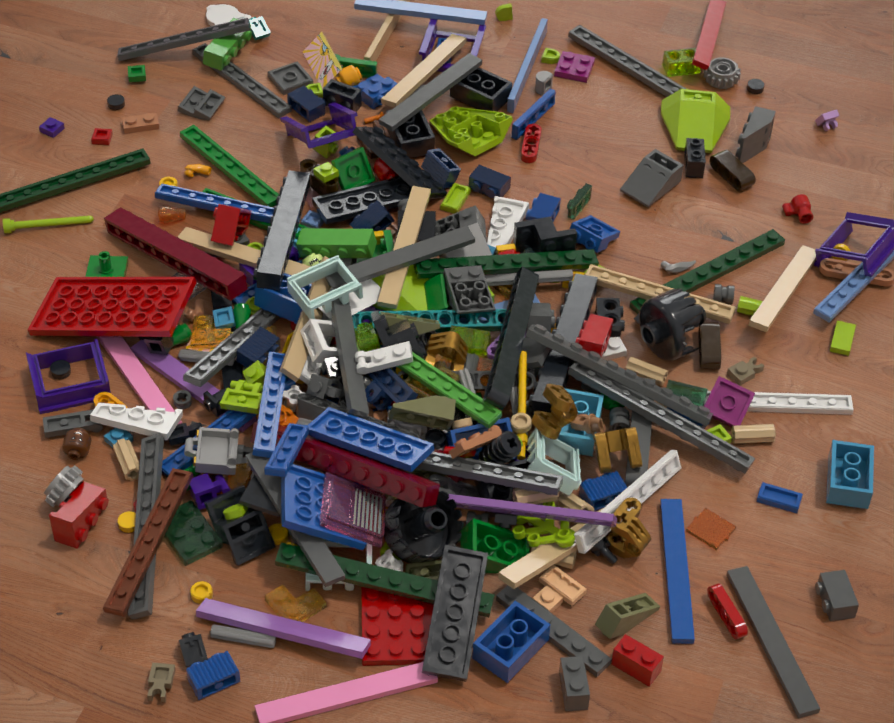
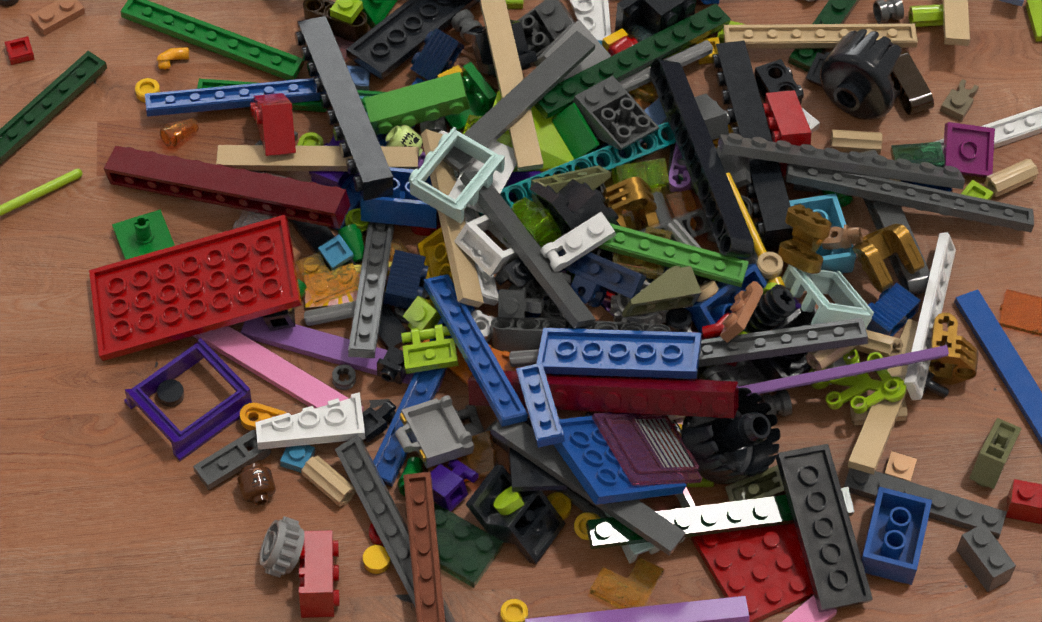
camera: 25 degrees left, 10 degrees up
white brick [375,549,403,572] -> none
green slope [461,518,530,573] -> none
black plate [495,513,518,528] -> none
light nougat plate [539,565,587,606] -> none
dark grey wheel [609,407,630,431] -> none

